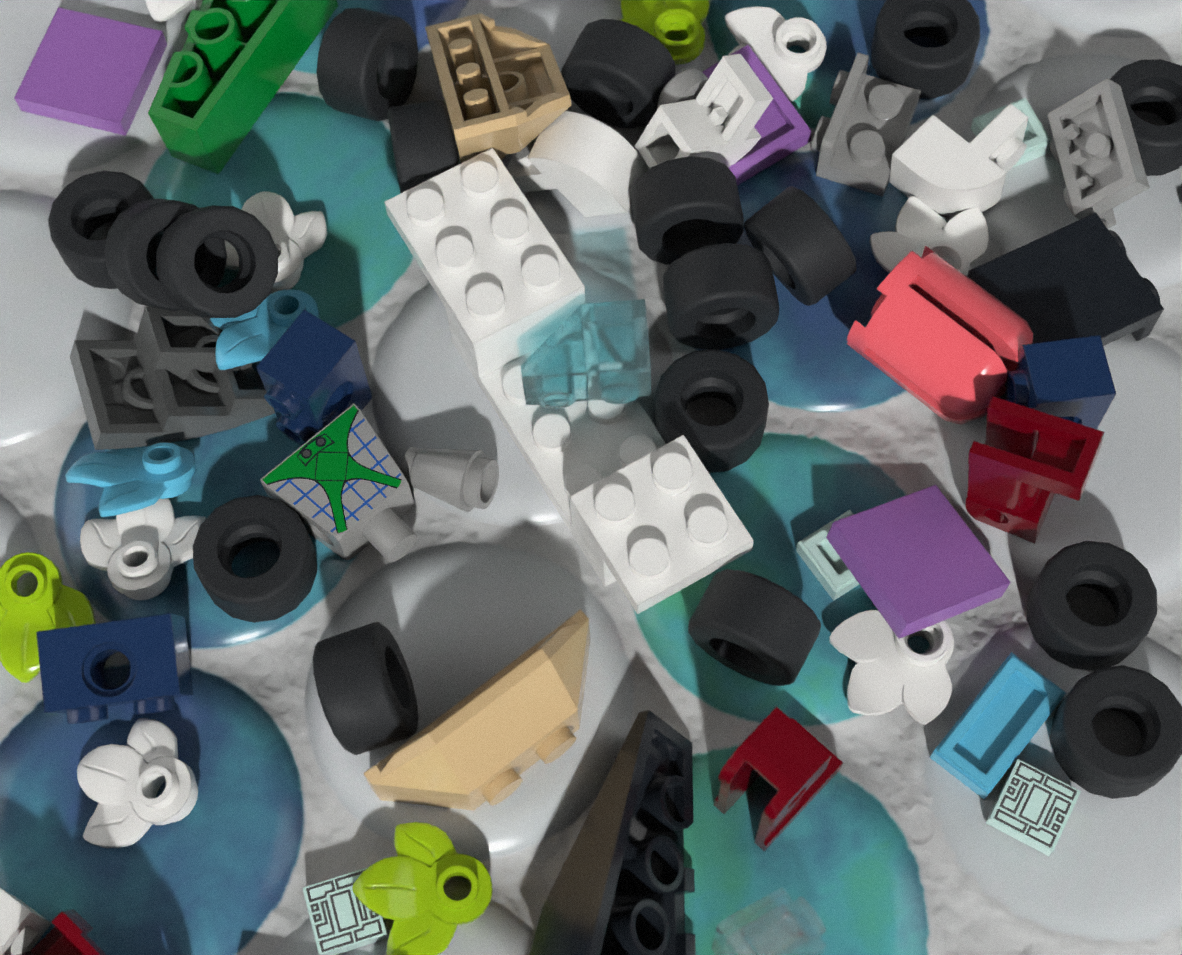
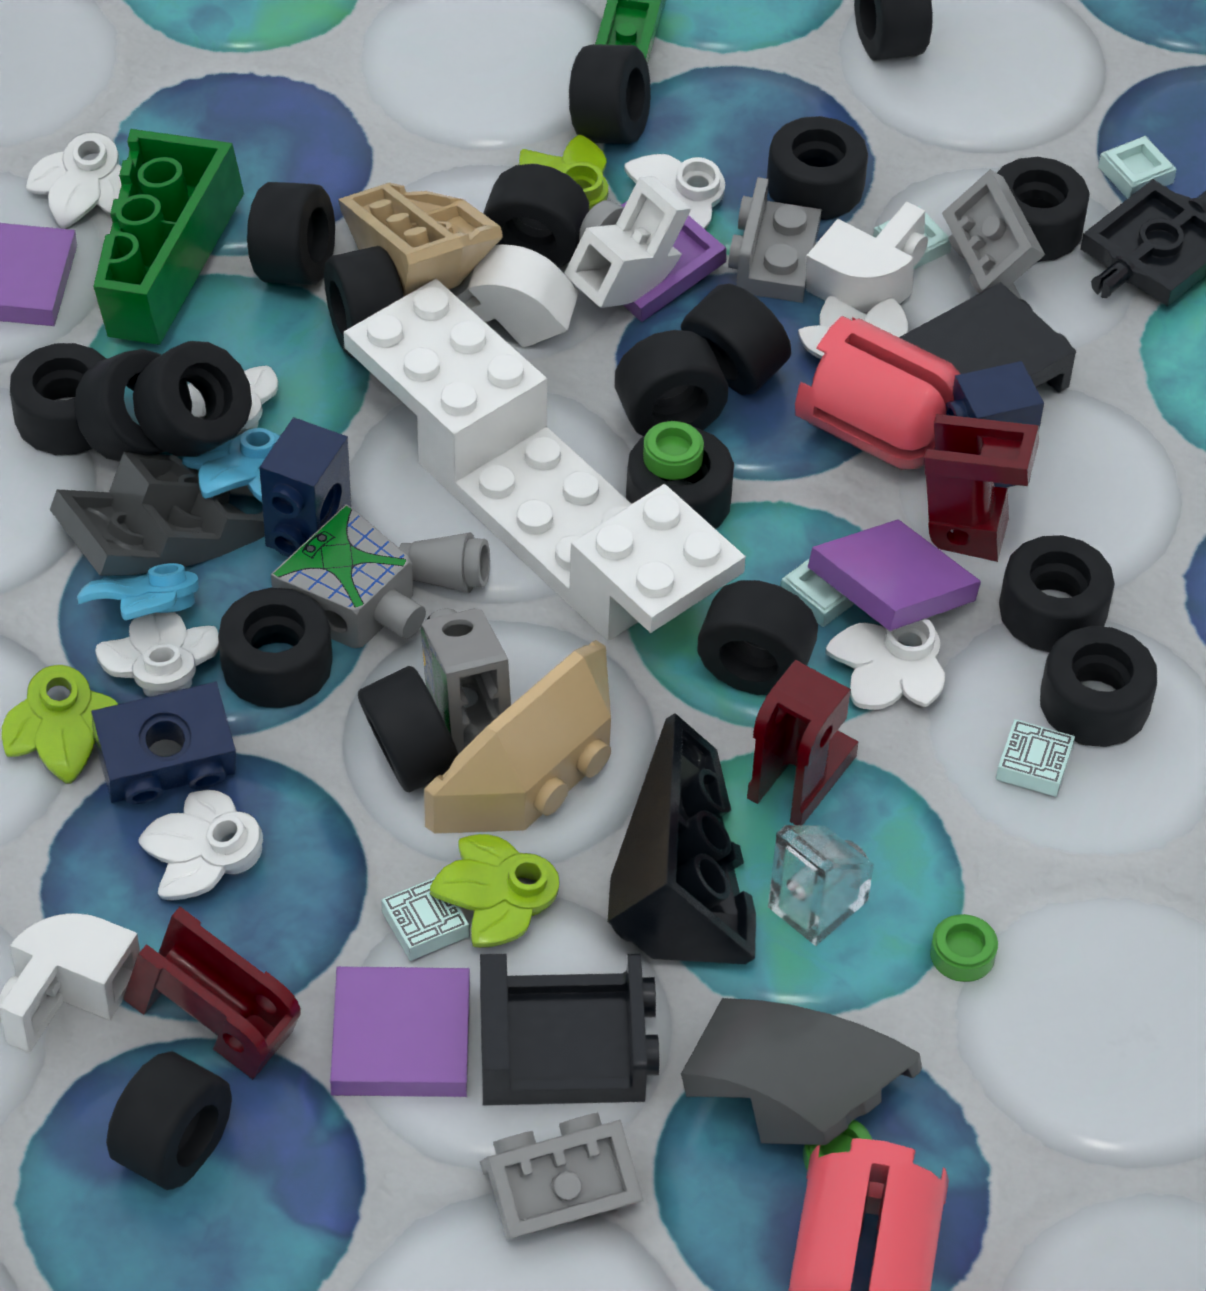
camera: 15 degrees left, 15 degrees down
clear light blue slope [521,299,651,409] -> none
black tyre [630,156,744,265] -> none
medium azure tile [930,652,1066,800] -> none
none -> light grey torso [420,608,511,754]
none -> bright green tile [643,421,704,480]

